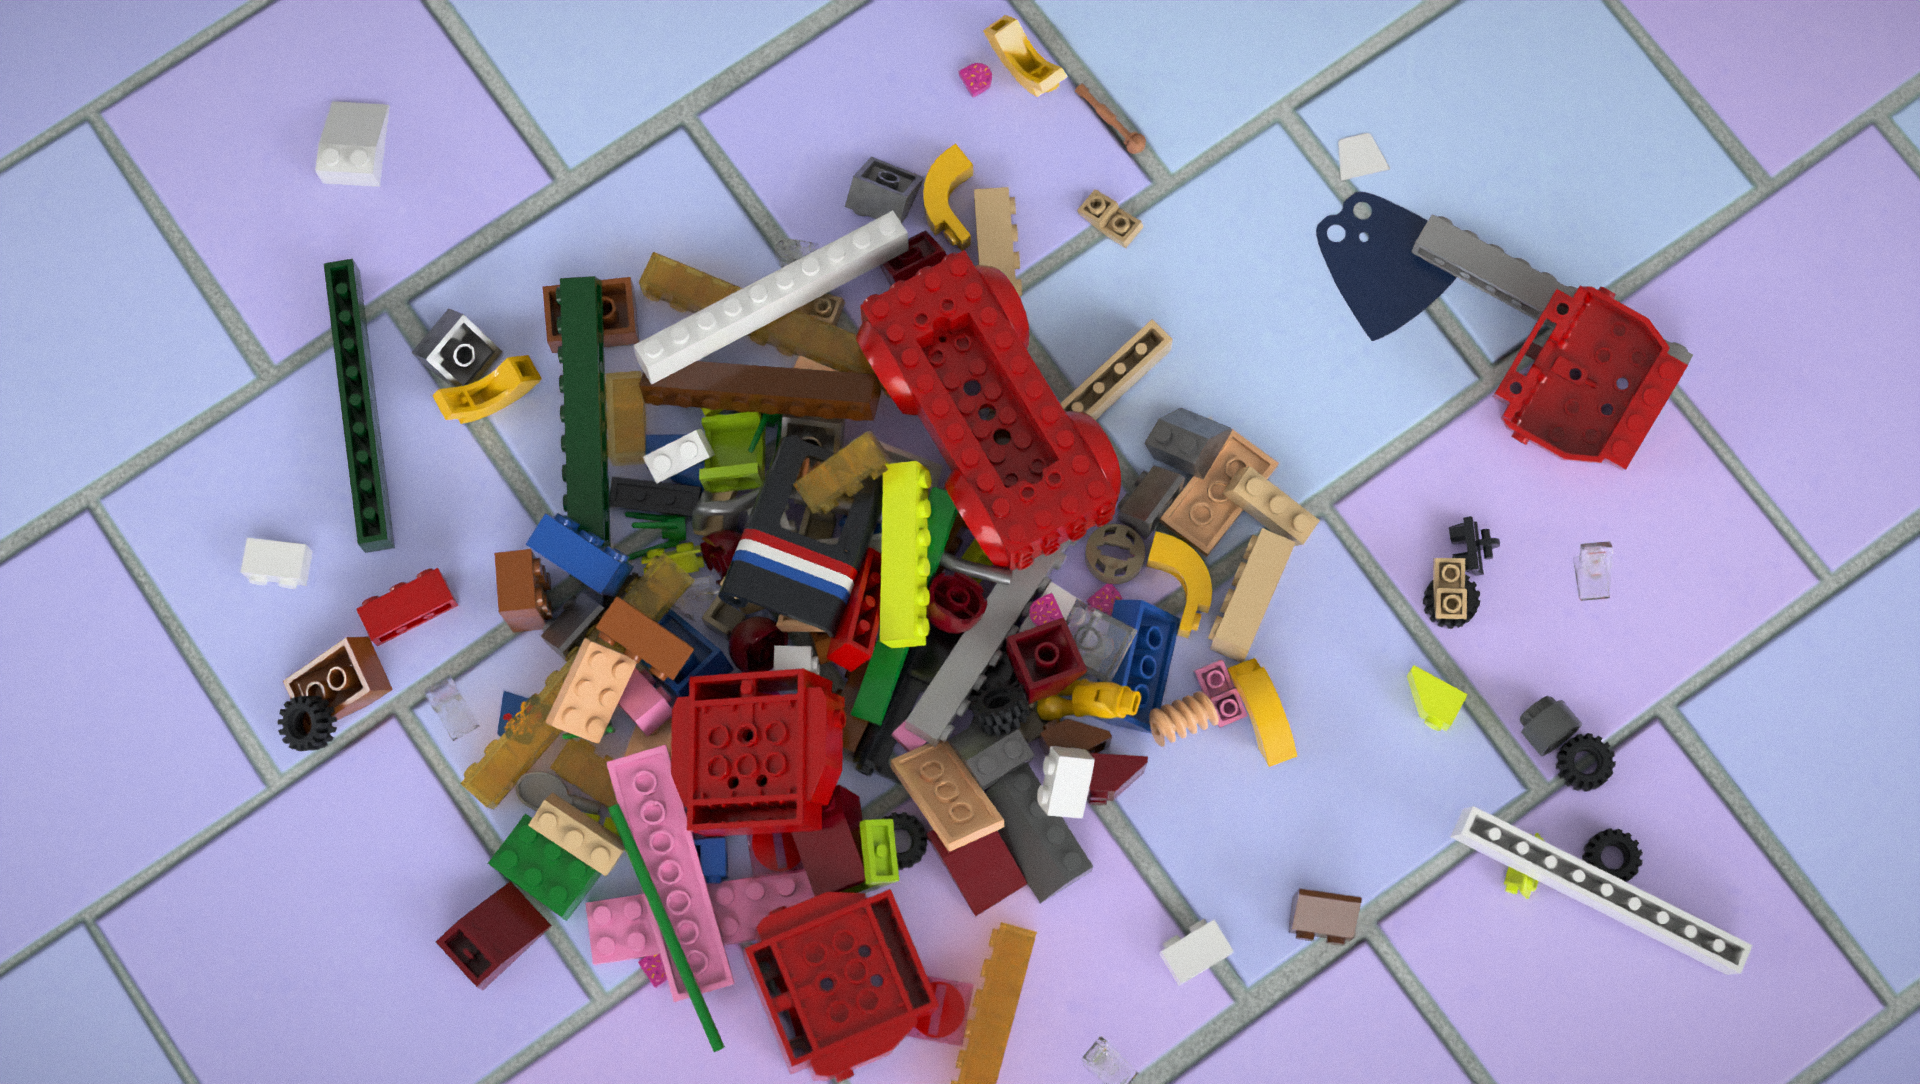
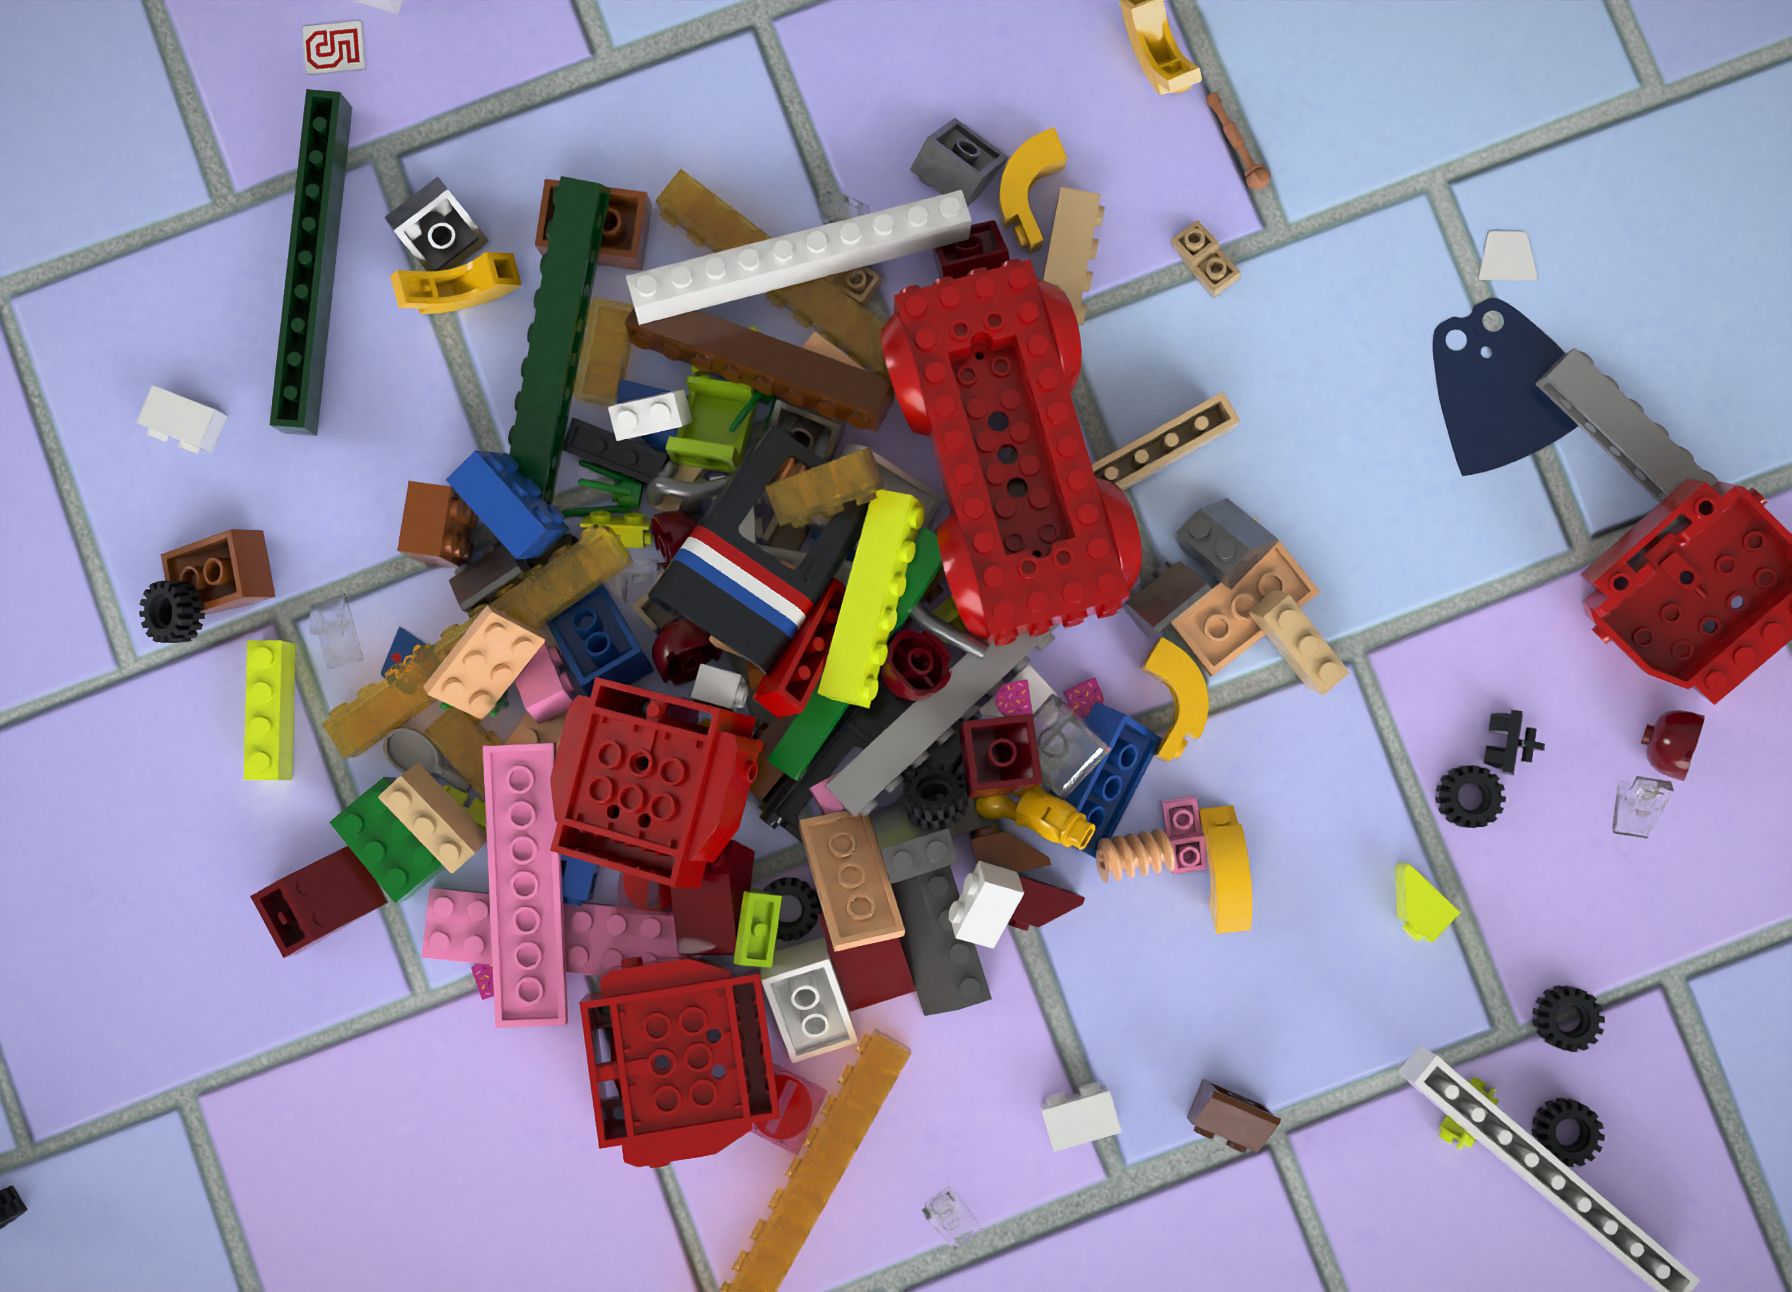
camera: 15 degrees right, 10 degrees up
red brick [356,568,459,647] -> none
dark orange brick [596,596,694,681] -> none
green piece [608,804,725,1053] -> none
dark pink tile [958,63,992,98] -> none
dark tan piece [1085,524,1146,584] -> none
tan brick [1208,528,1296,663] -> none
tan slope [1433,558,1467,619] -> none
dark grey piece [1520,695,1582,757] -> none
none -> neon yellow brick [243,640,296,780]
none -> white sticker [302,21,366,75]
none -> white slope [760,937,858,1063]
none -> dark red cylinder [1641,710,1705,781]

